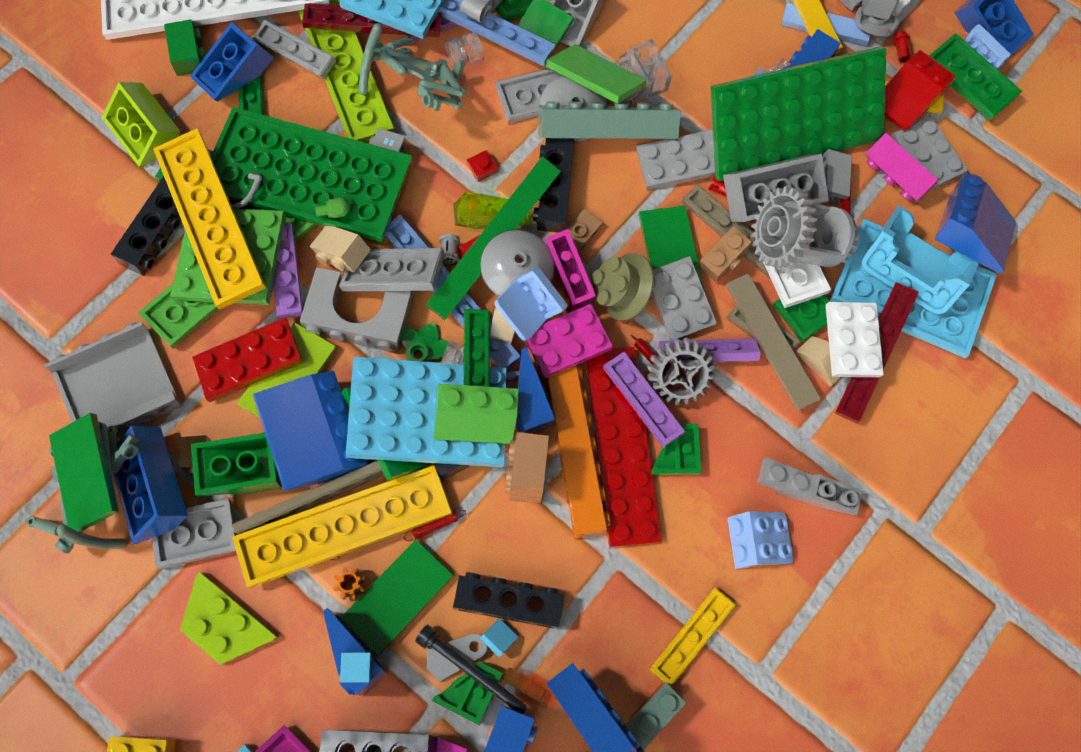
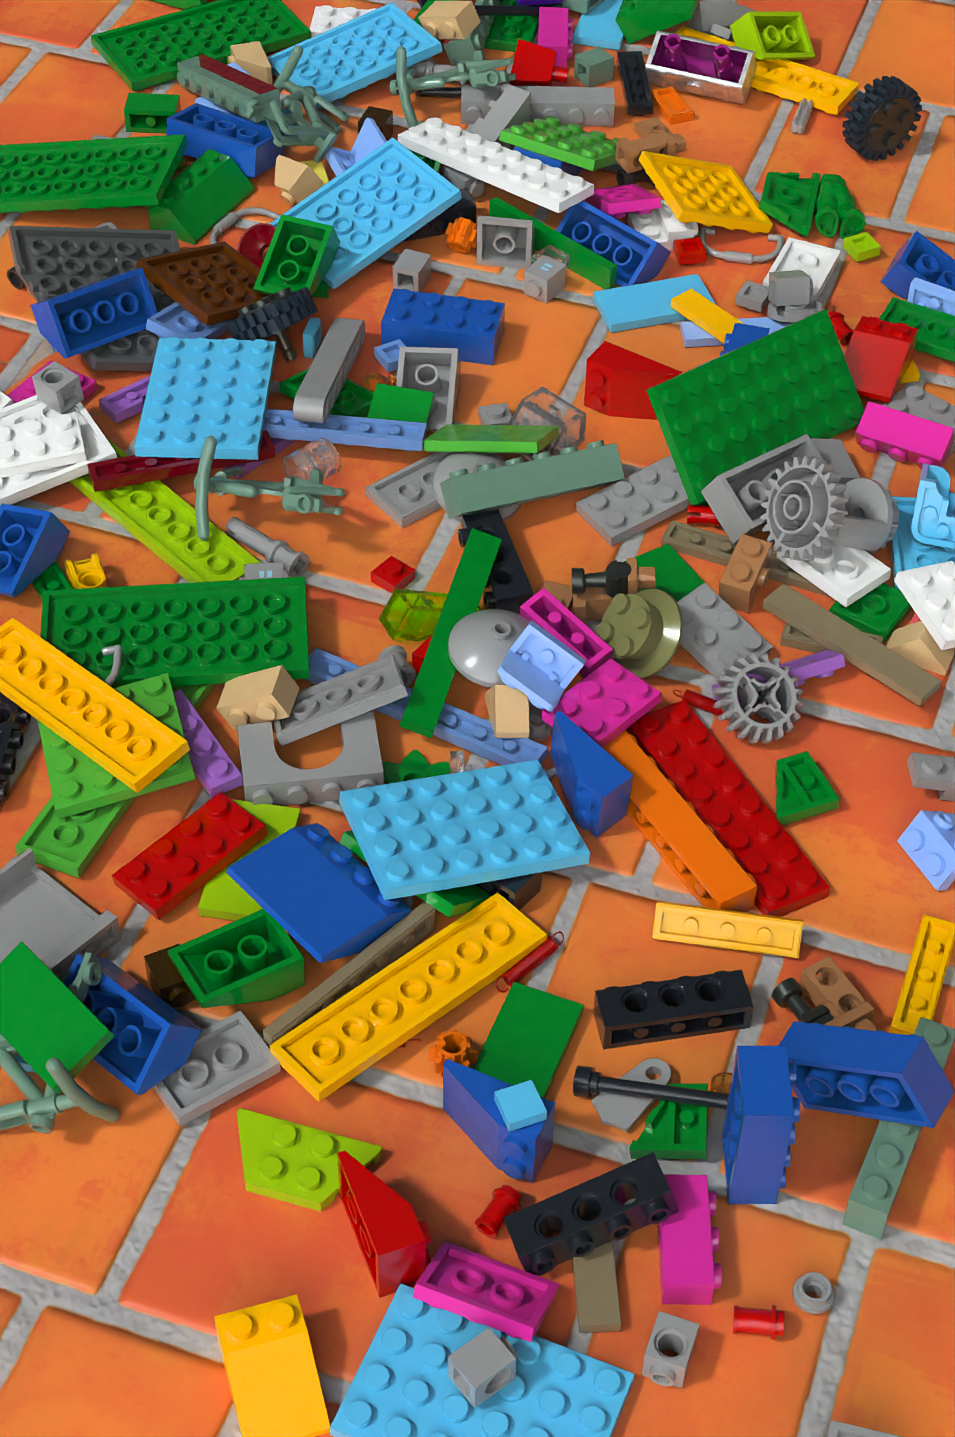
camera: 15 degrees left, 25 degrees down
light grey tile [253,20,336,79] -> none
bright green cylinder [315,197,350,219] -> none
bright green slope [433,384,518,444] -> none
green tile [463,309,490,387] -> none
medium azure tile [480,618,518,657] -> none
medium nougat brick [505,432,549,504] -> none
medium lavender plate [603,352,685,448] -> none
none -> yellow piece [65,553,107,589]
none -> light grey pin [225,517,309,577]
none -> red slope [337,1151,431,1298]
none -> red pin [474,1185,522,1238]
none -> light grey plate [478,403,514,425]
none -> hips [571,558,656,625]
none -> red slope [584,341,682,420]
none -> yellow tile [652,901,803,958]
none -> medium nougat hips [771,956,878,1031]

